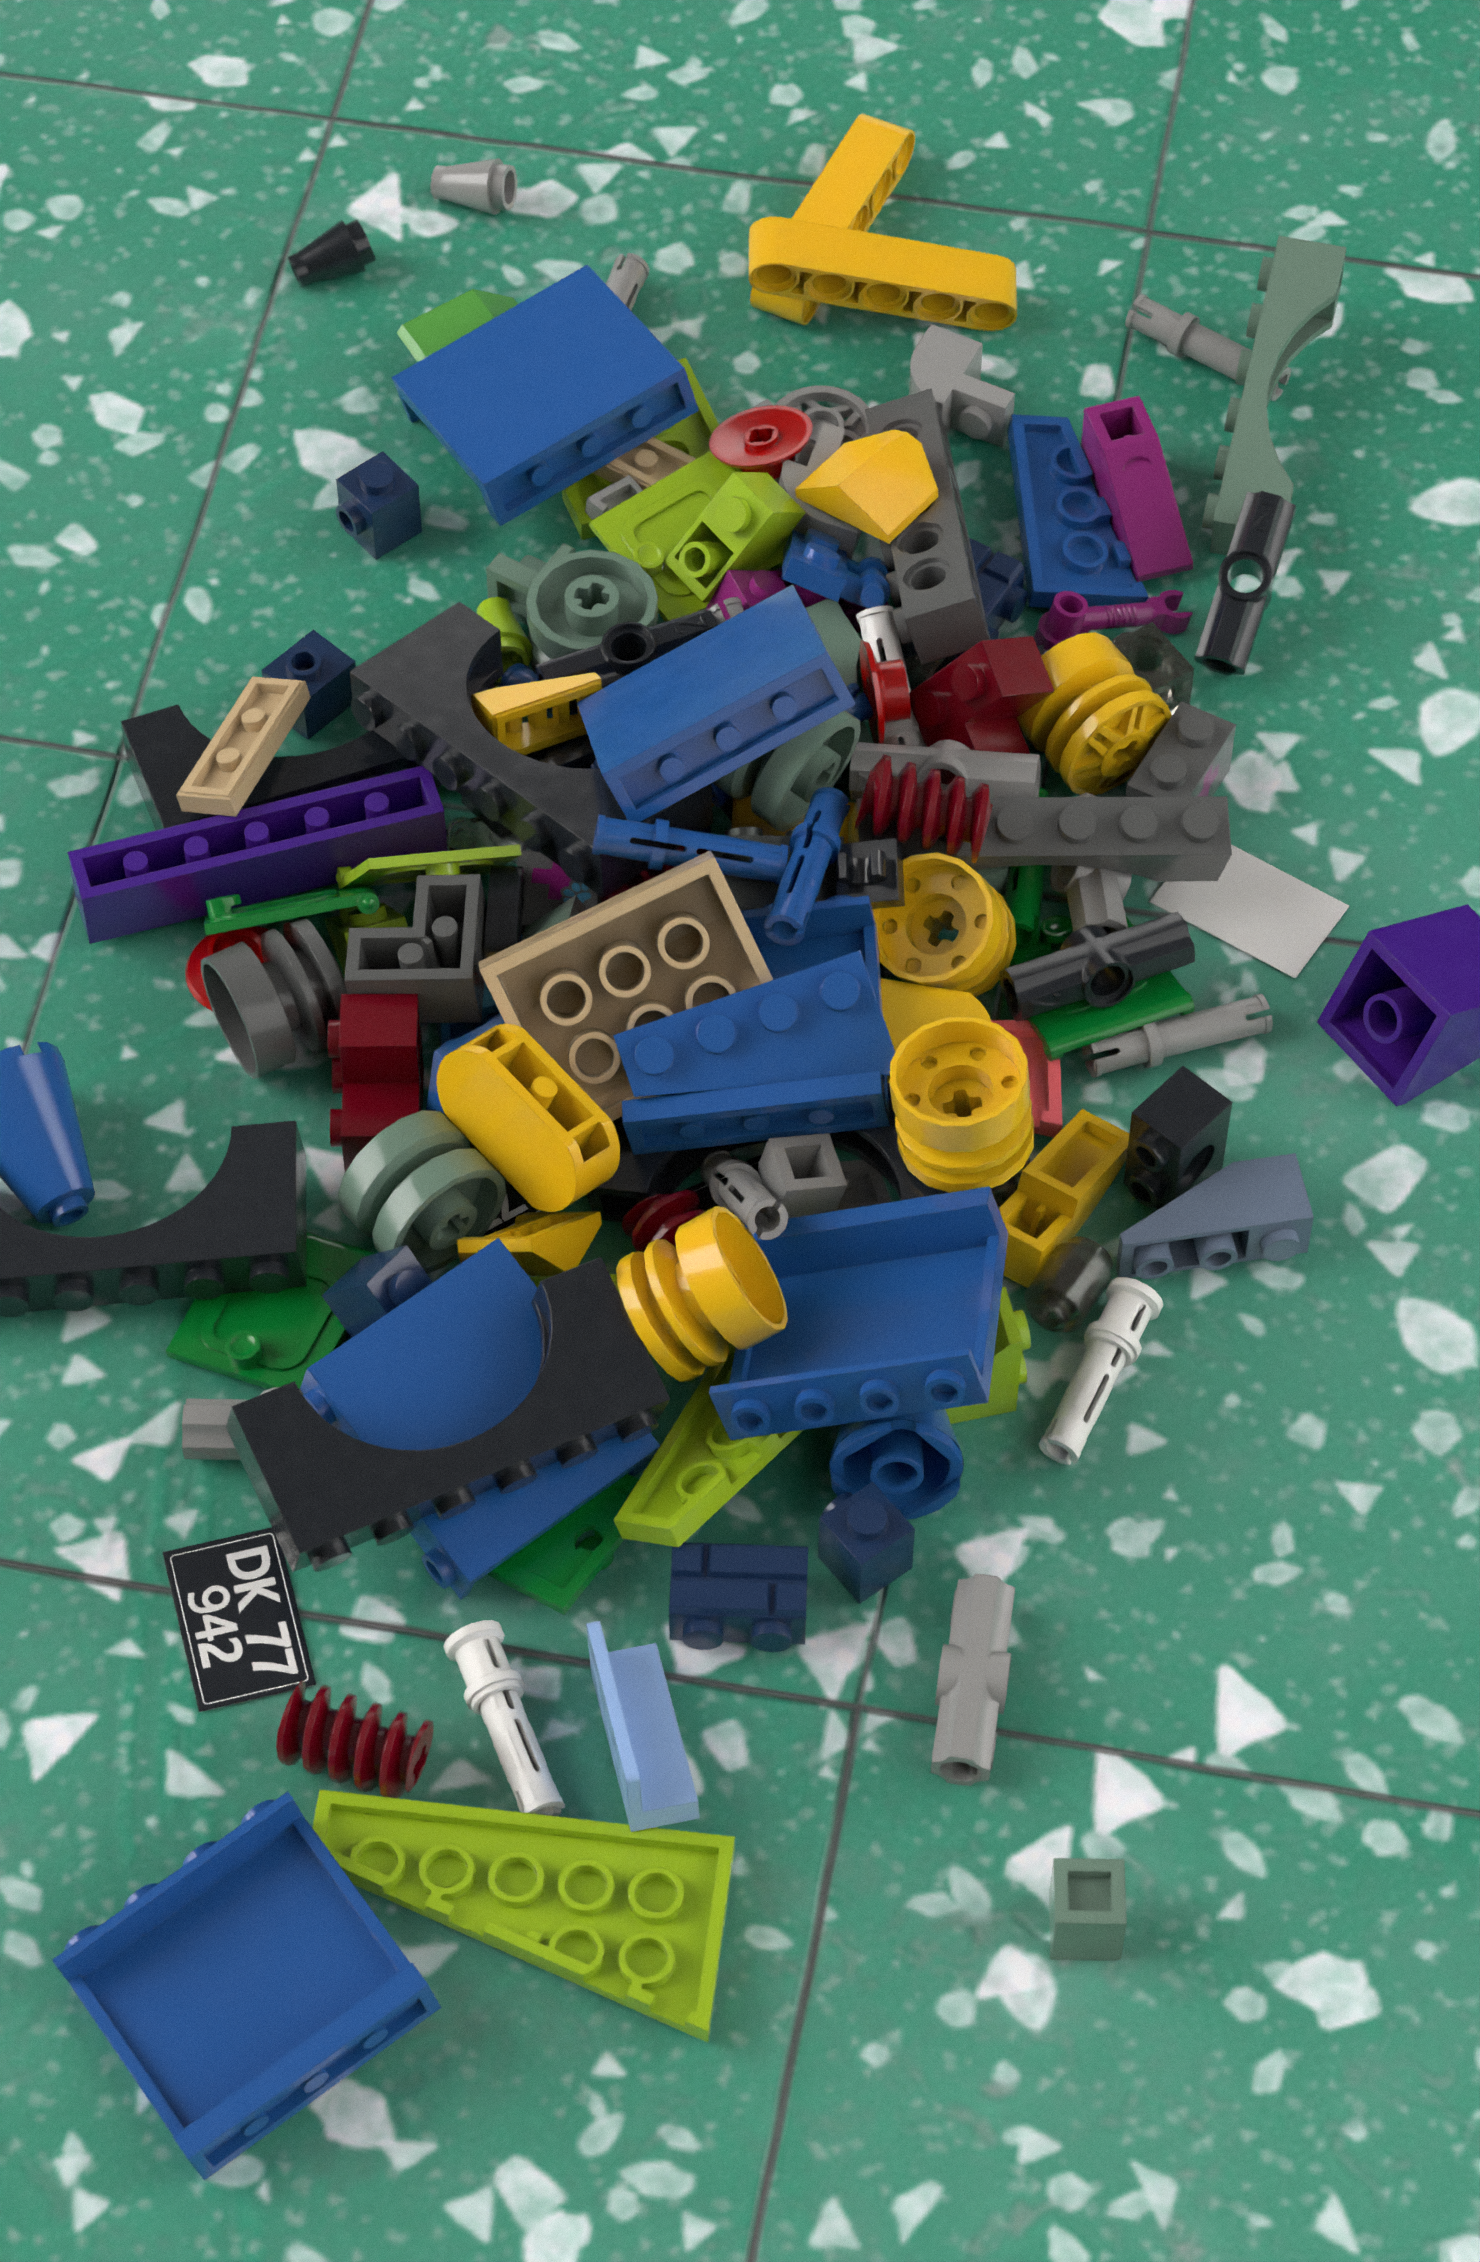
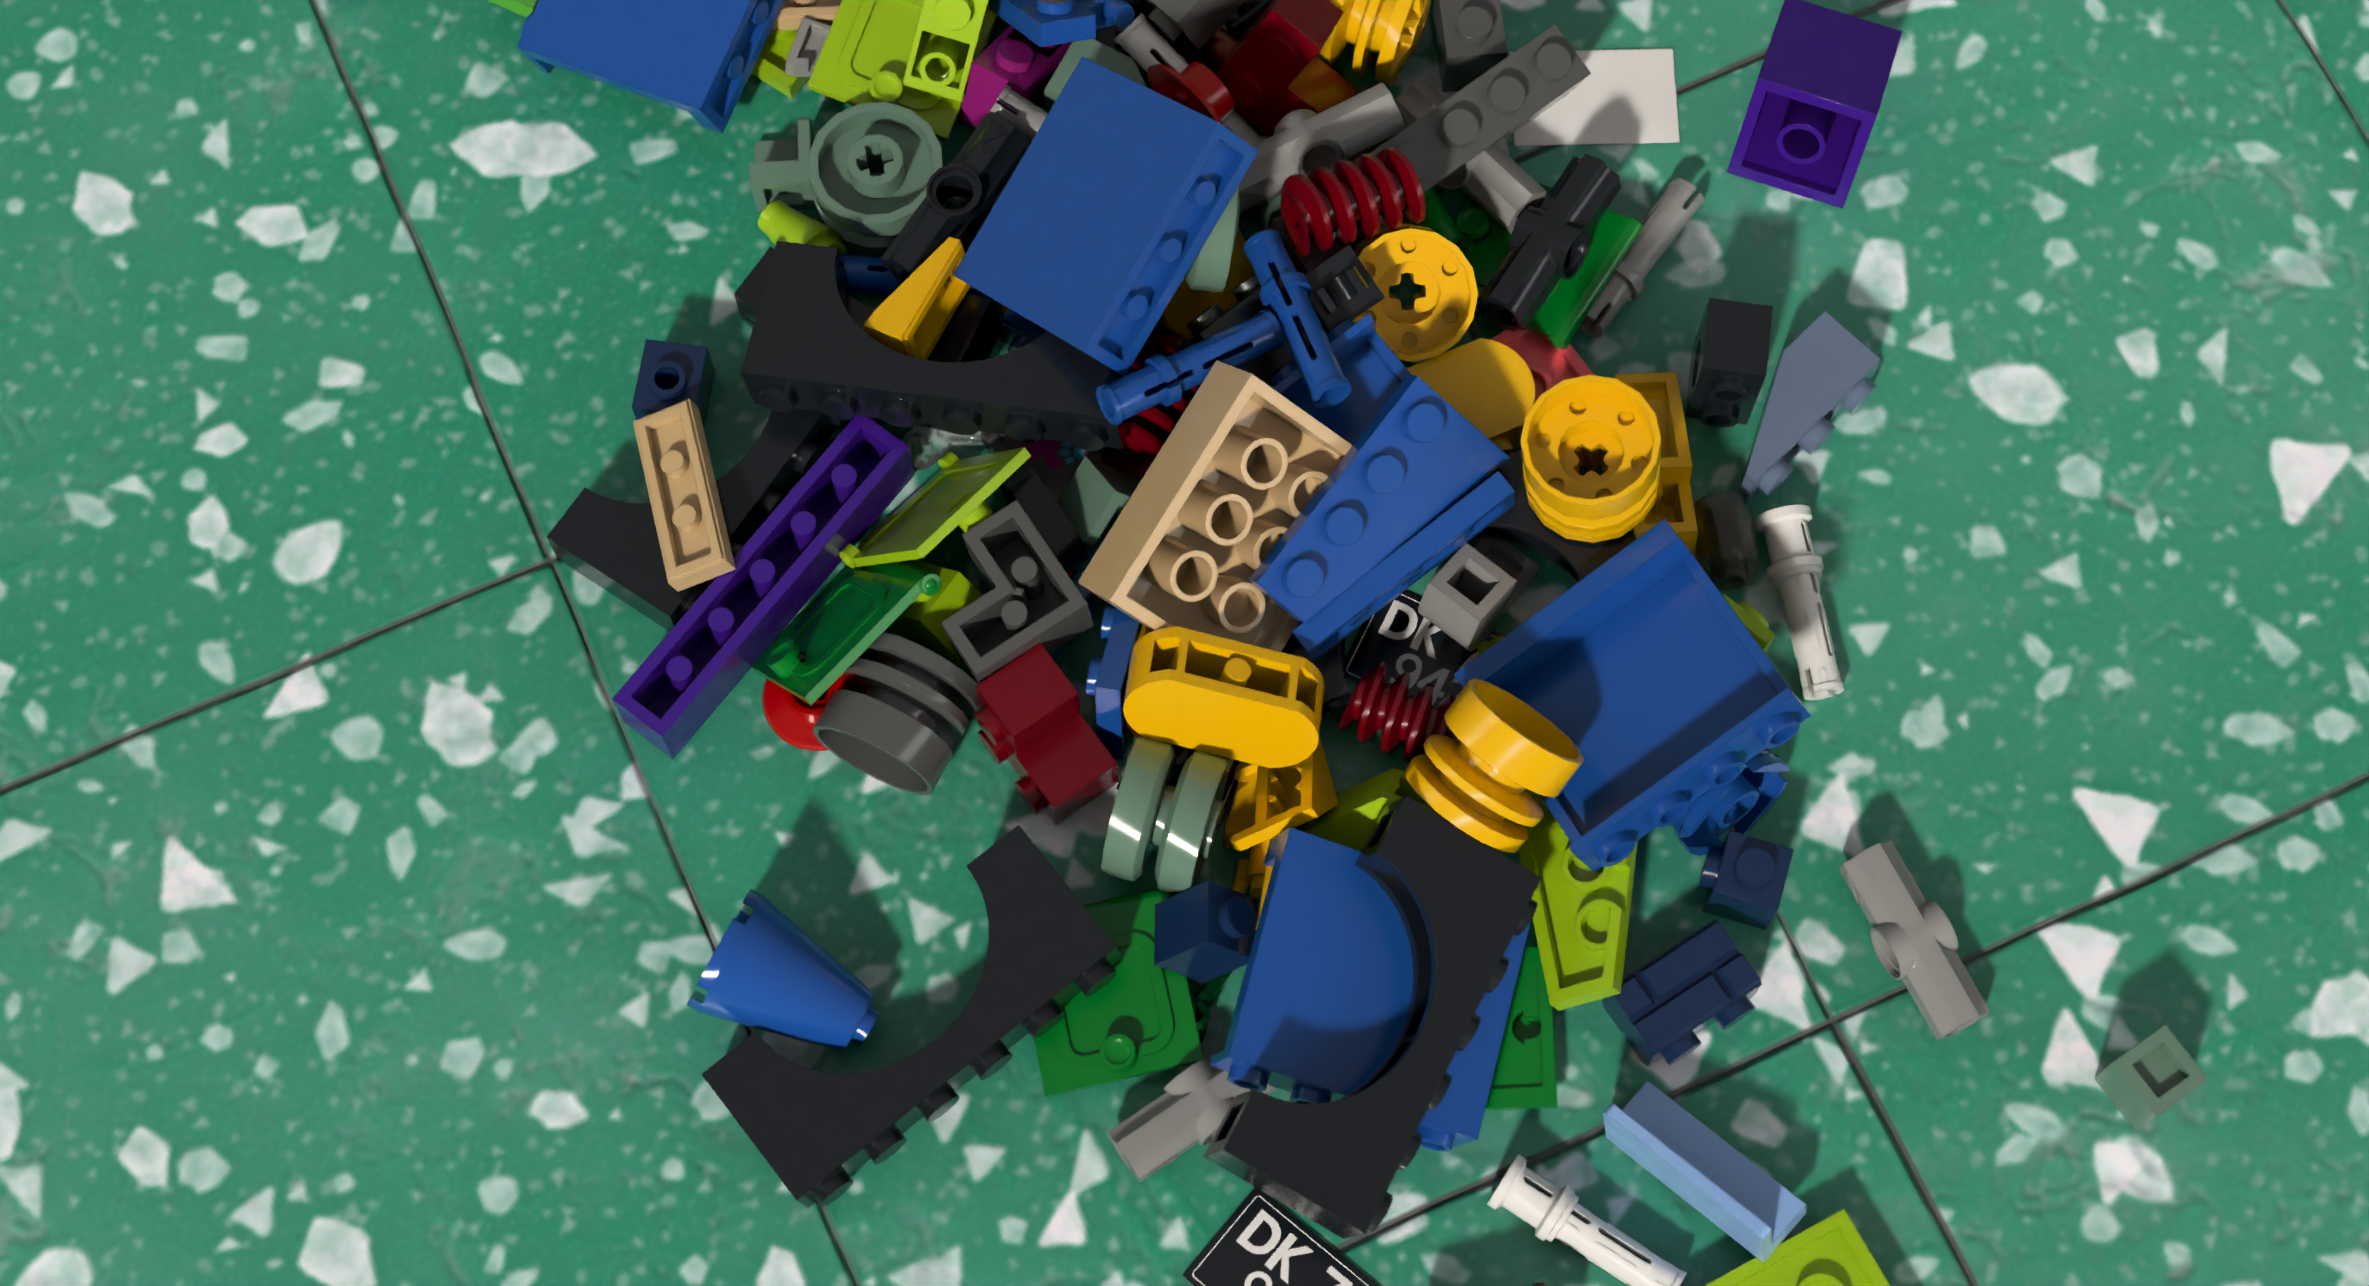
camera: 35 degrees left, 15 degrees up
dark blue brick [336,451,422,560] -> none
light grey pin [700,1150,788,1240] -> none

